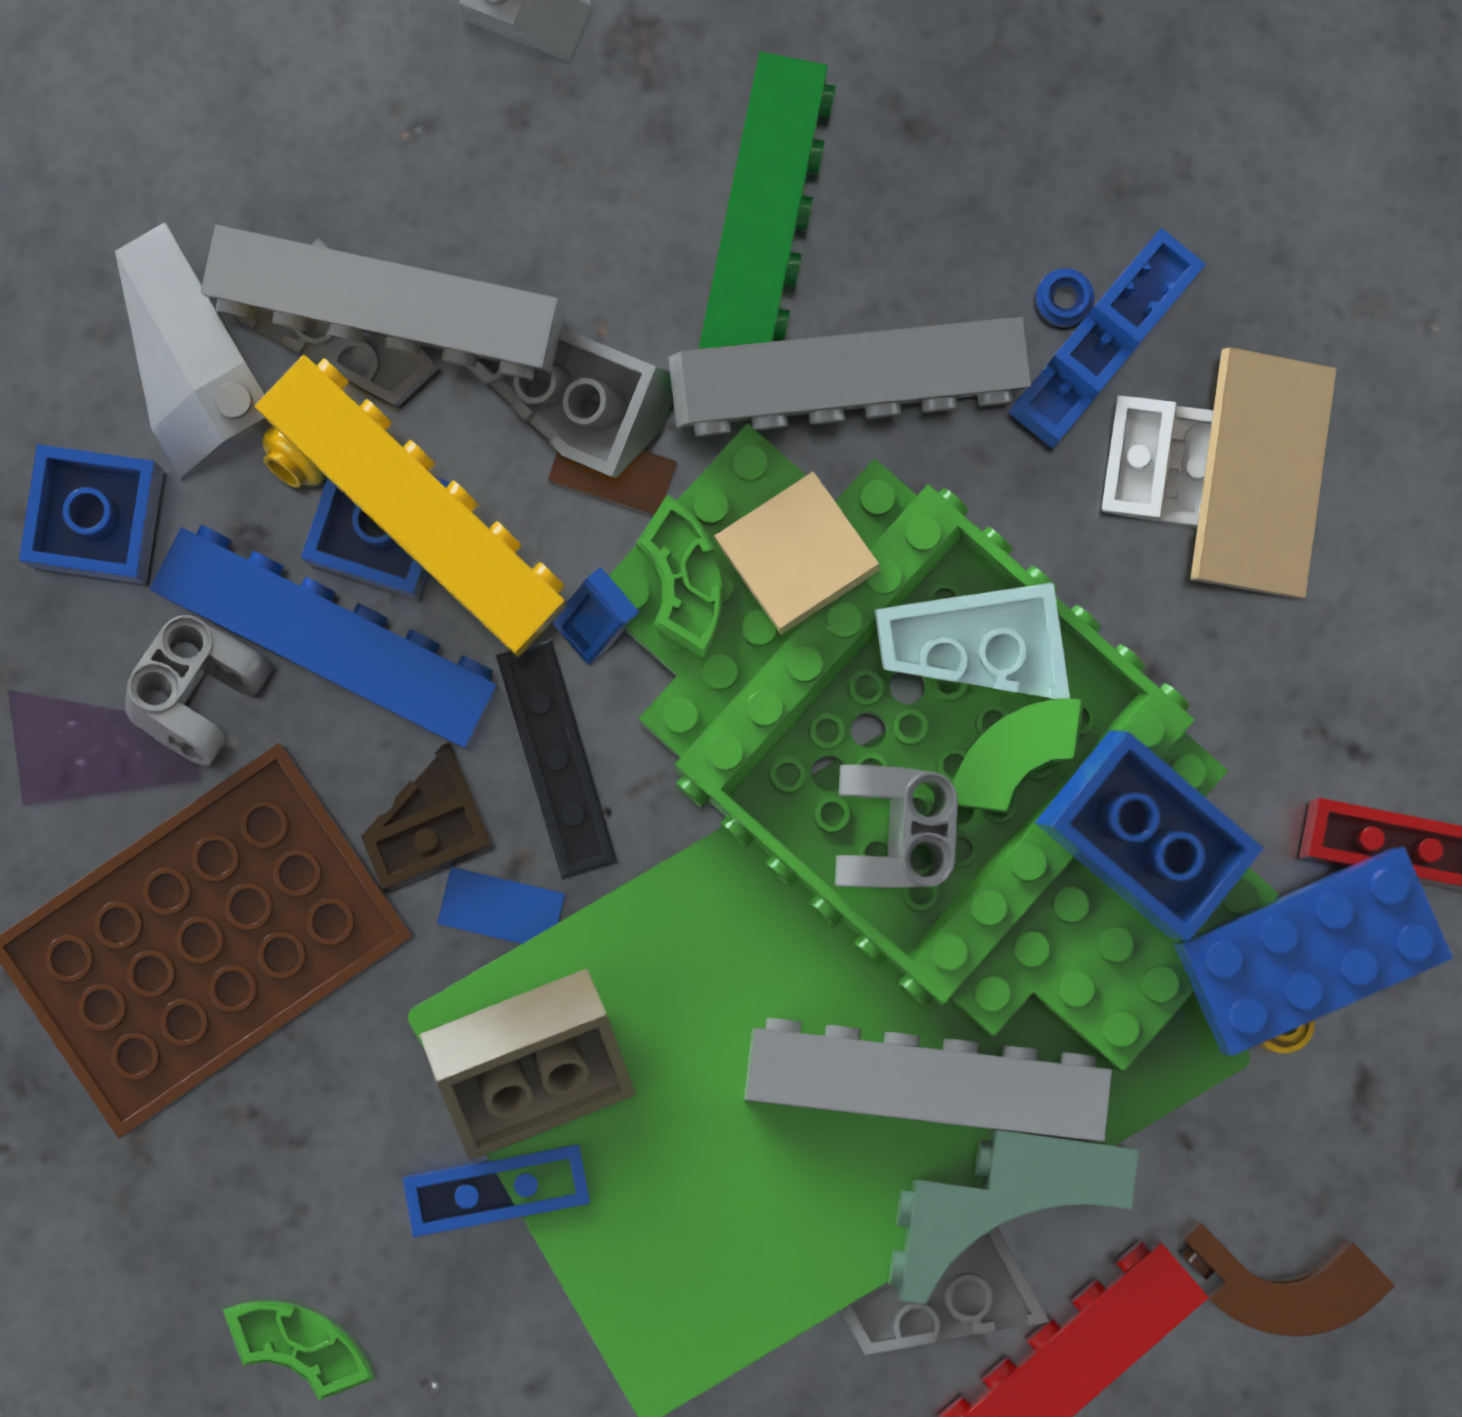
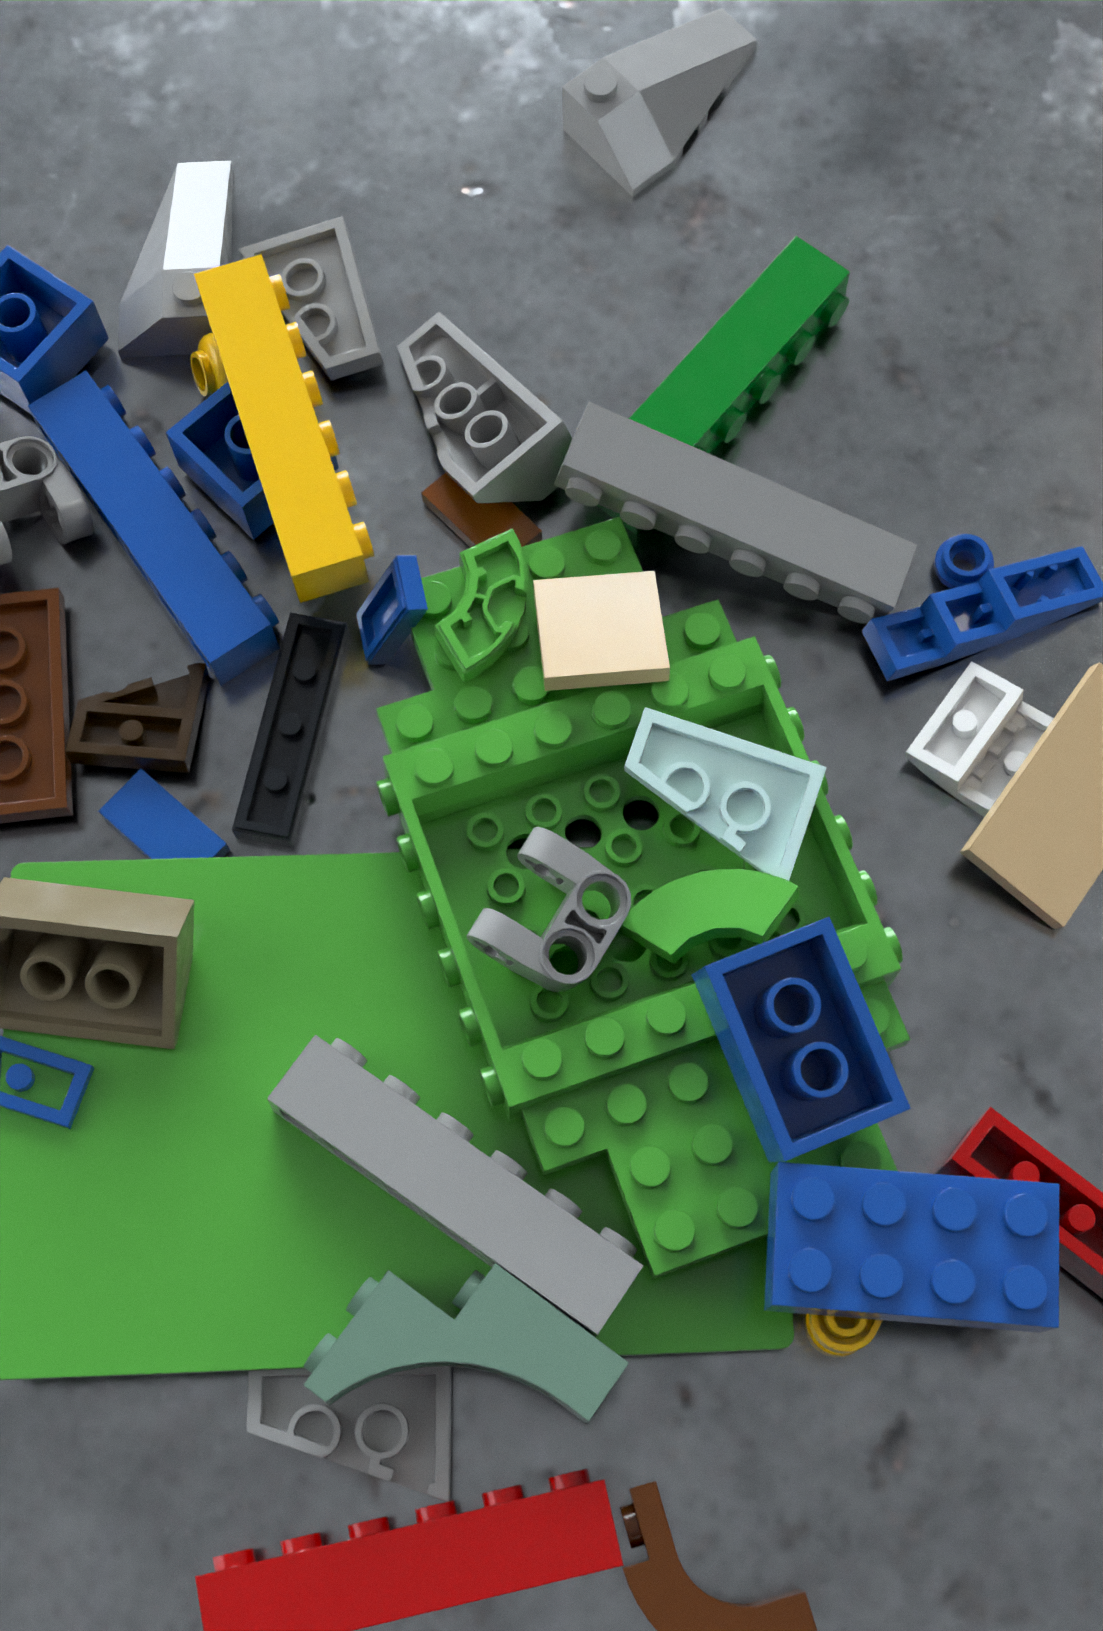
camera: 30 degrees right, 15 degrees down
light grey brick [200,224,566,380] -> none

